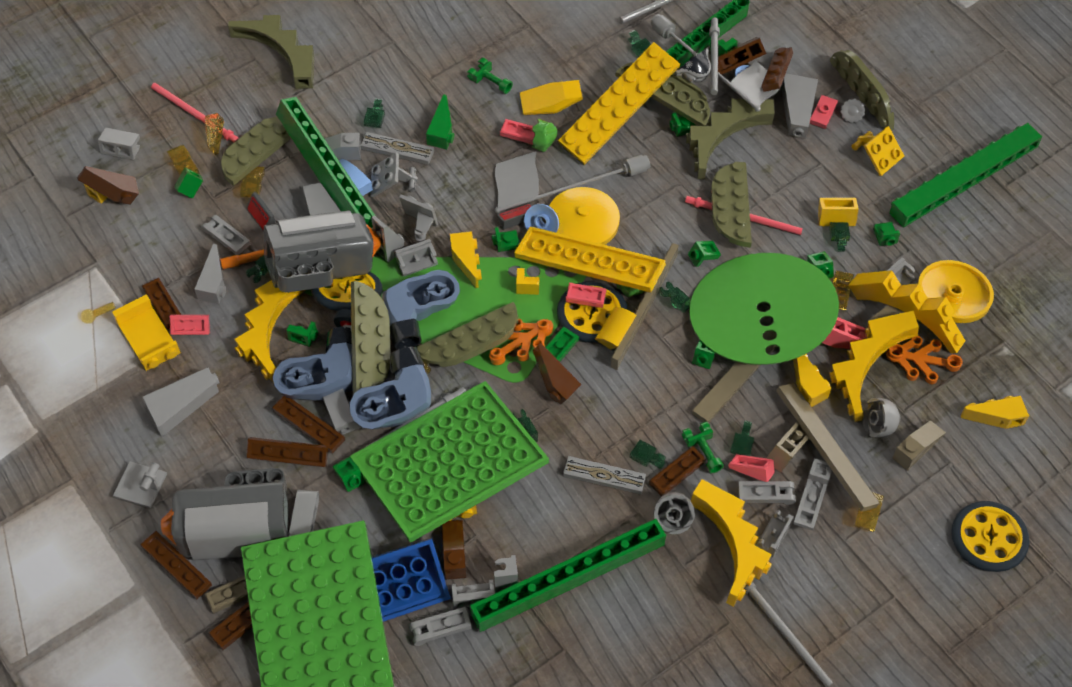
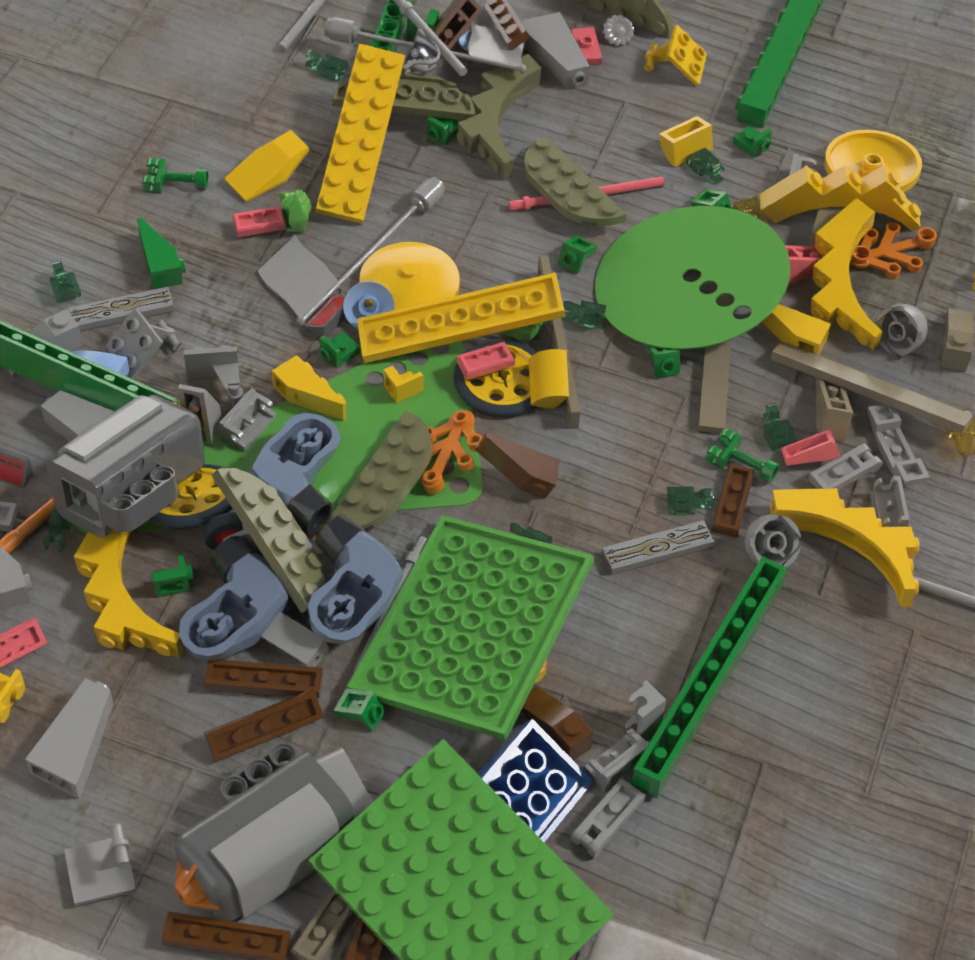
camera: 35 degrees left, 5 degrees down
green plate [545,327,579,362] -> none

